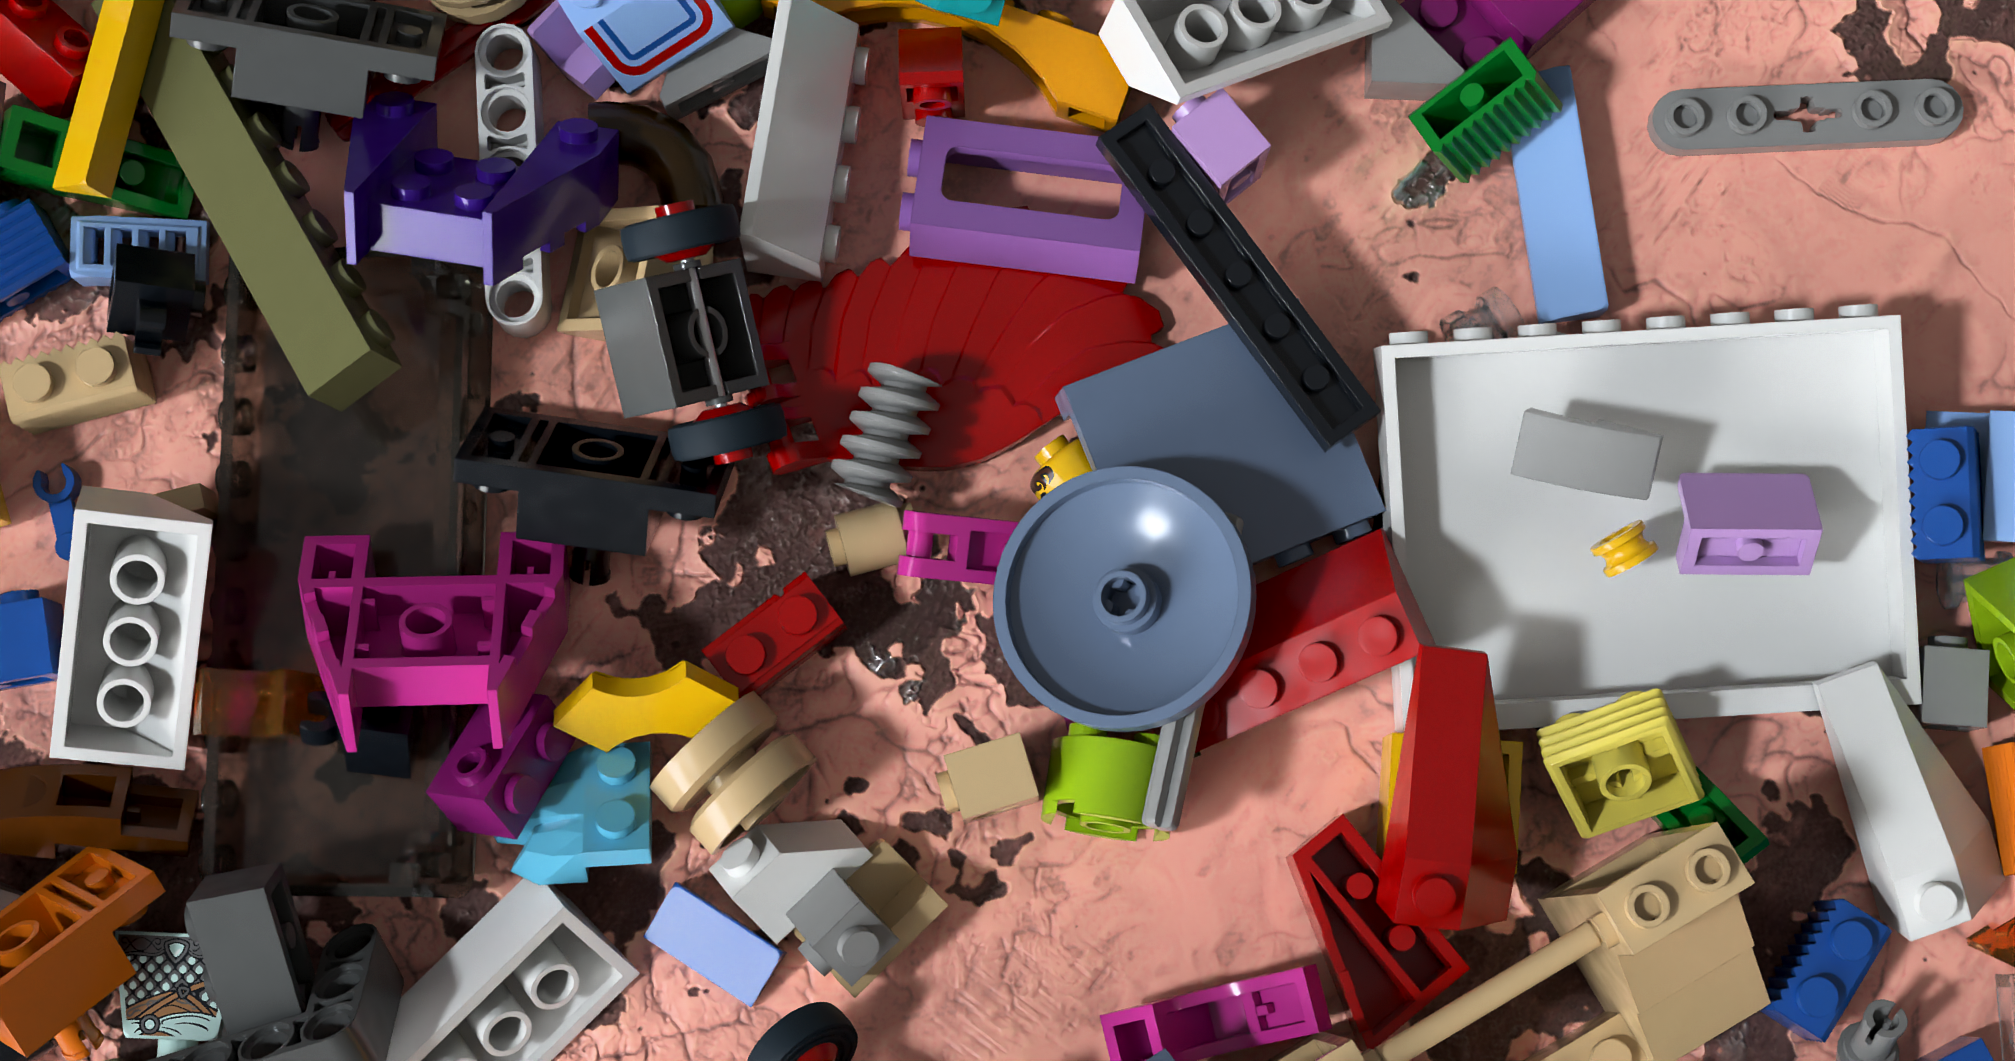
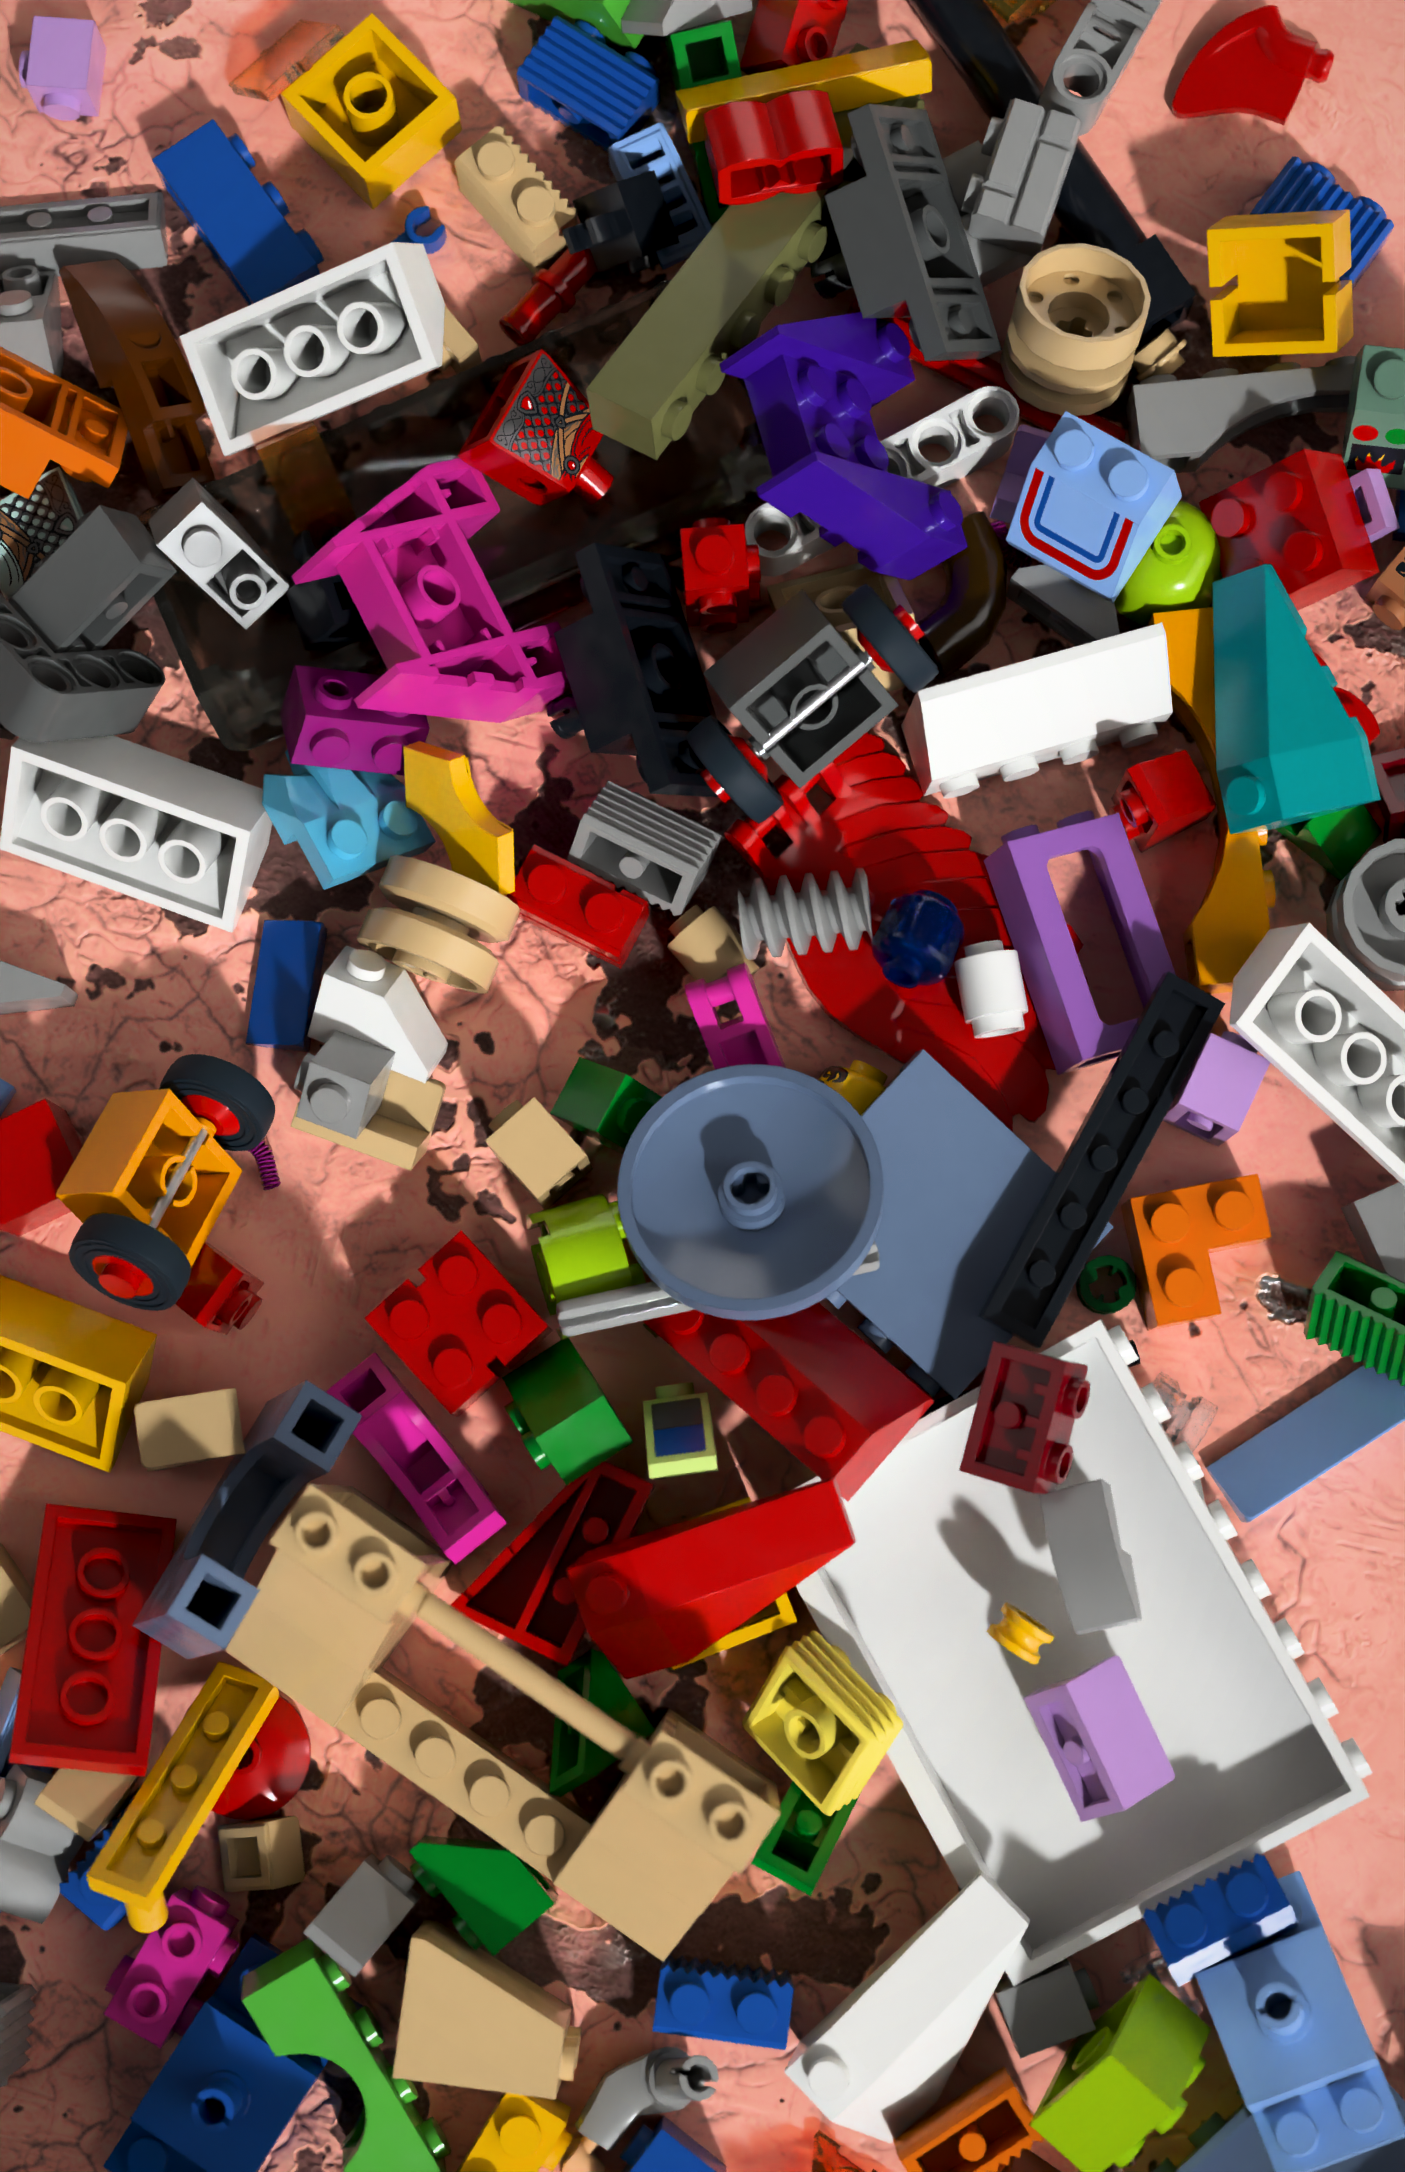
camera: 70 degrees right, 0 degrees up
none -> light grey slope [148,477,291,630]
none -> magenta leg [248,1141,281,1190]
none -> red piece [364,1230,553,1417]
none -> red torso [457,349,614,506]
none -> red pin [499,248,597,349]
none -> green brick [502,1338,633,1485]
none -> green slope [549,1649,655,1797]
none -> green slope [550,1057,662,1155]
none -> light grey brick [567,781,722,916]
none -> slope [643,1382,718,1480]
none -> red brick [680,518,761,633]
none -> red brick [703,90,843,205]
none -> clear blue head [871,890,965,988]
none -> white brick [954,940,1029,1038]
none -> dark red bracket [959,1341,1090,1494]
none -> leg [991,519,1032,569]
none -> dark green bush [1076,1255,1137,1315]
none -> orange brick [1121,1173,1272,1331]

